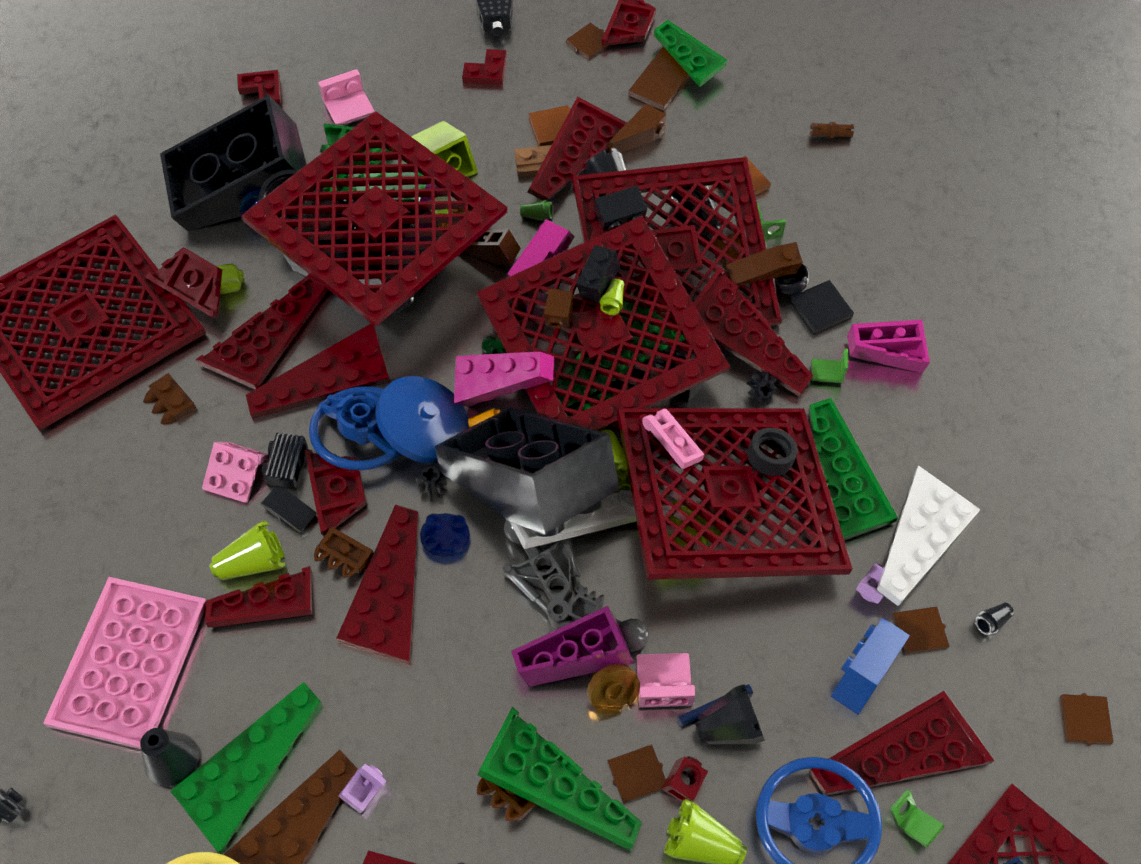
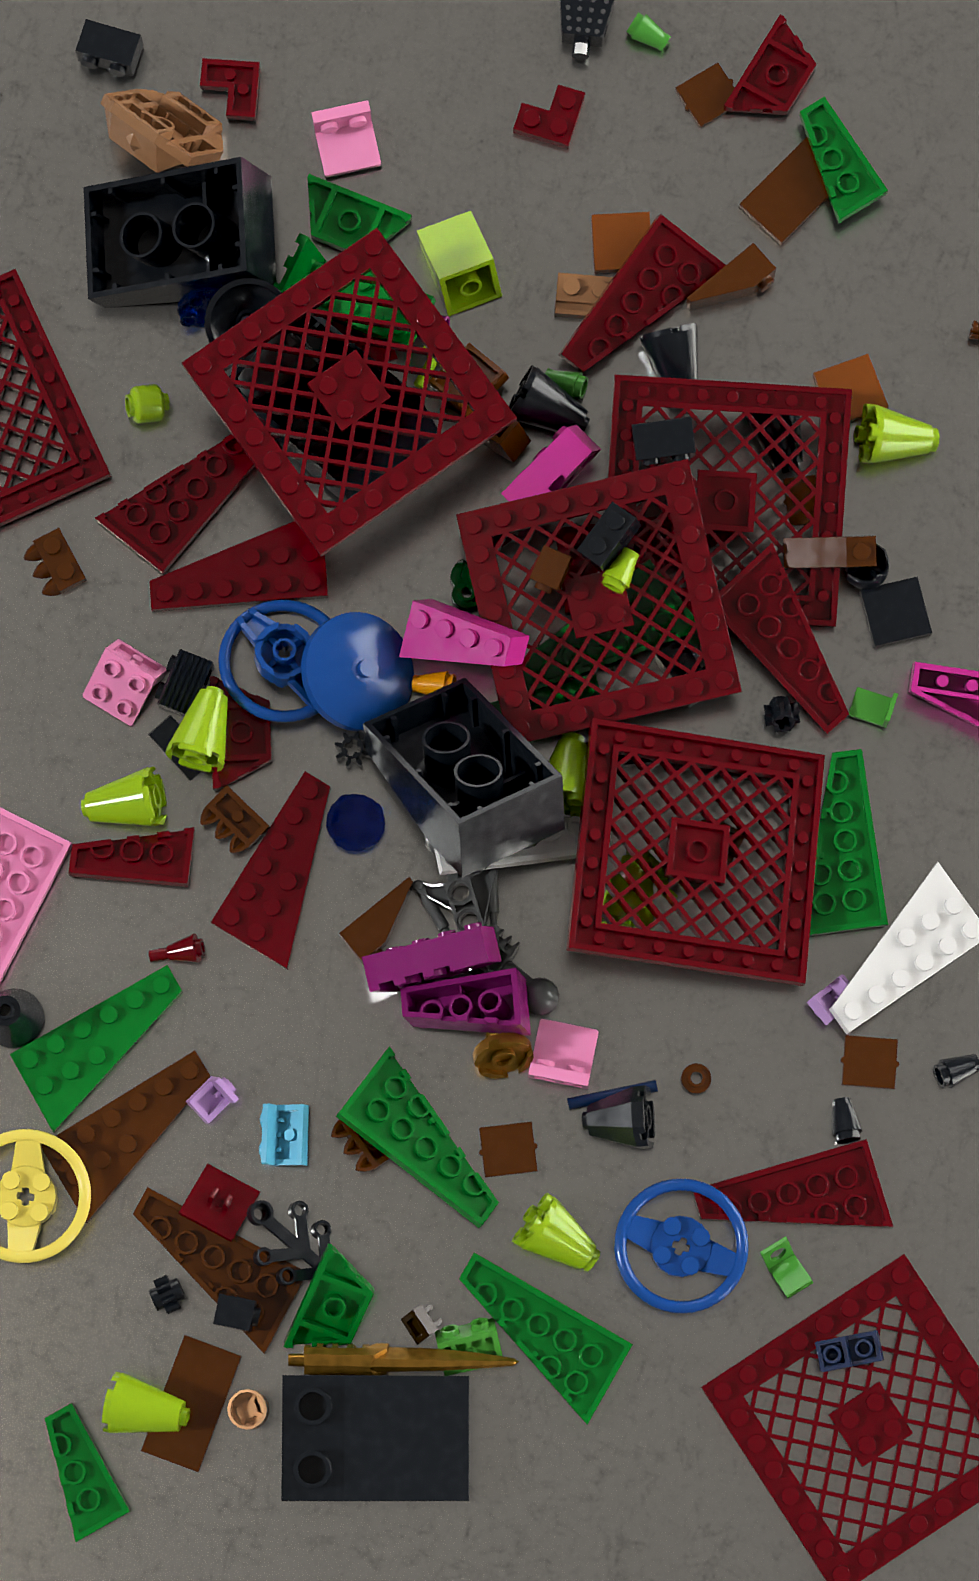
camera: 15 degrees right, 20 degrees up
dark red wing [146,247,222,319] -> none
bright pink plate [642,409,704,469] -> none
dark red brick [661,756,708,802] -> none
black tyre [747,428,798,476] -> none
bright green bracket [757,202,786,238] -> none
wedge [831,618,910,715] -> none
none -> black brick [75,19,144,77]
none -> medium nougat piece [100,89,223,173]
none -> dark red cone [149,933,205,963]
none -> lime cone [165,686,228,772]
none -> medium azure bracket [259,1103,309,1166]
none -> reddish brown slope [339,877,413,964]
none -> magenta wedge [362,922,502,993]
none -> black cone [508,365,590,432]
none -> bright green cone [626,12,671,51]
none -> reddish brown plate [681,1063,711,1094]
none -> black cone [833,1097,862,1144]
none -> lime cone [854,403,940,463]

